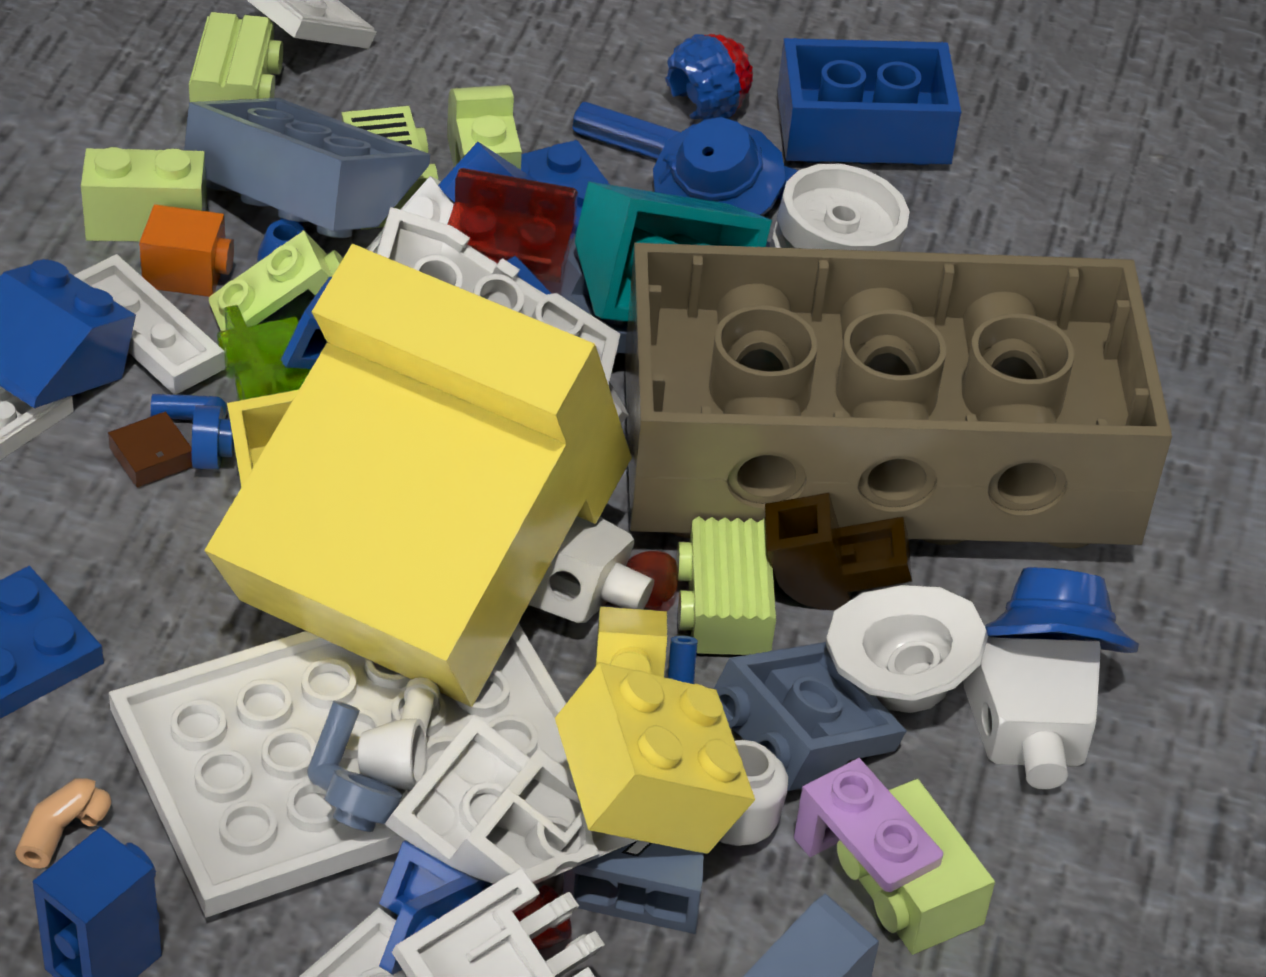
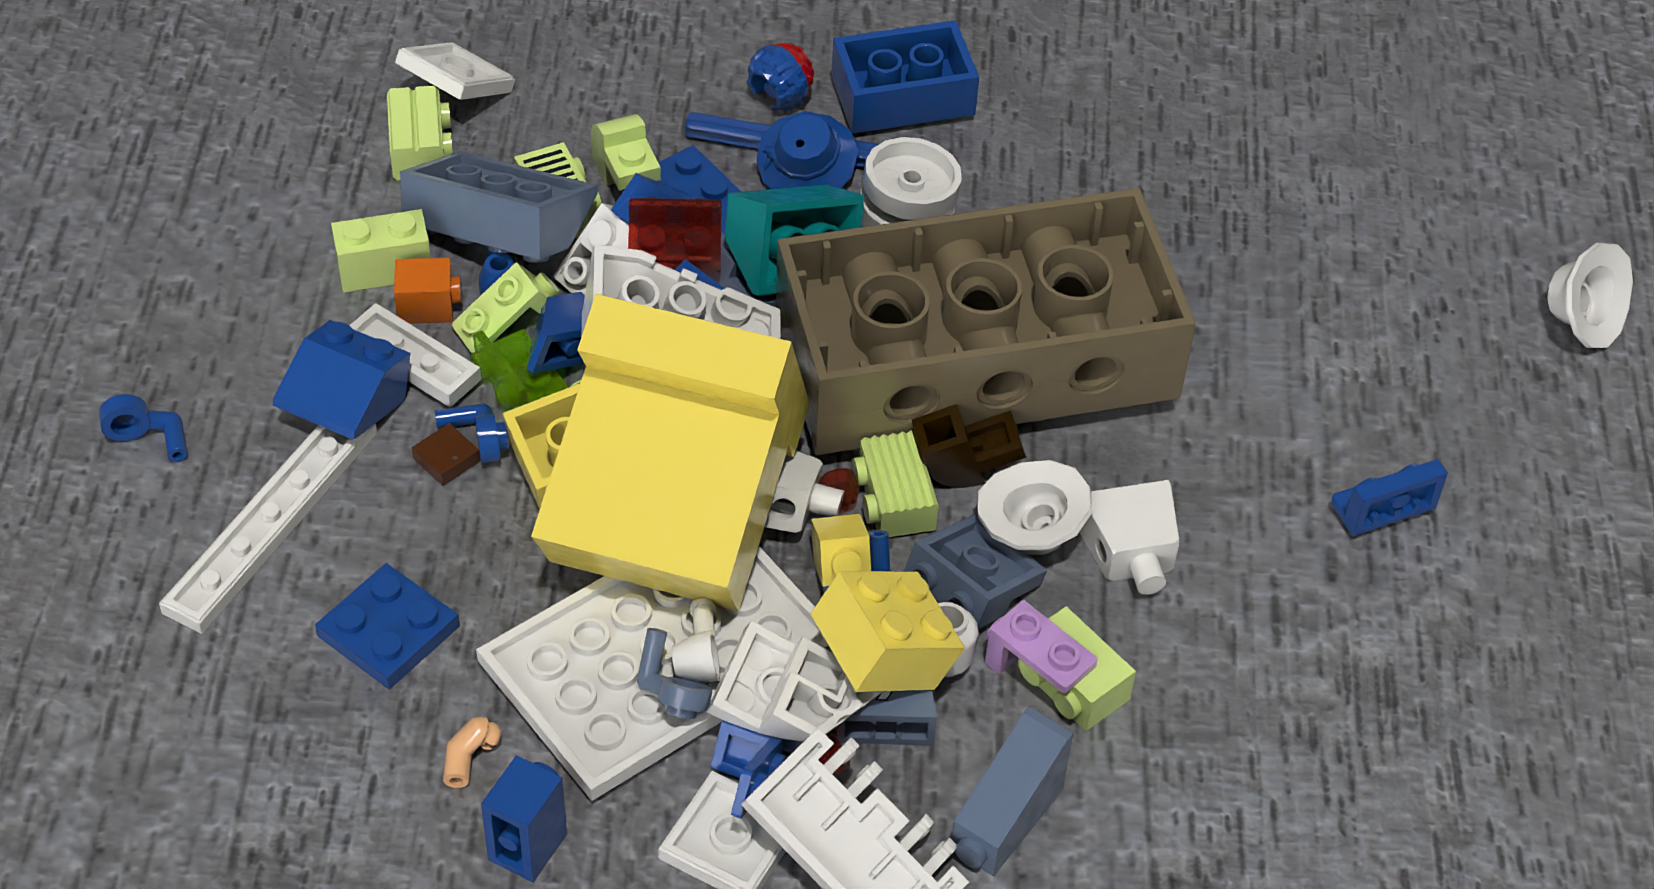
camera: 10 degrees left, 5 degrees up
blue hat [984,567,1139,653] -> none

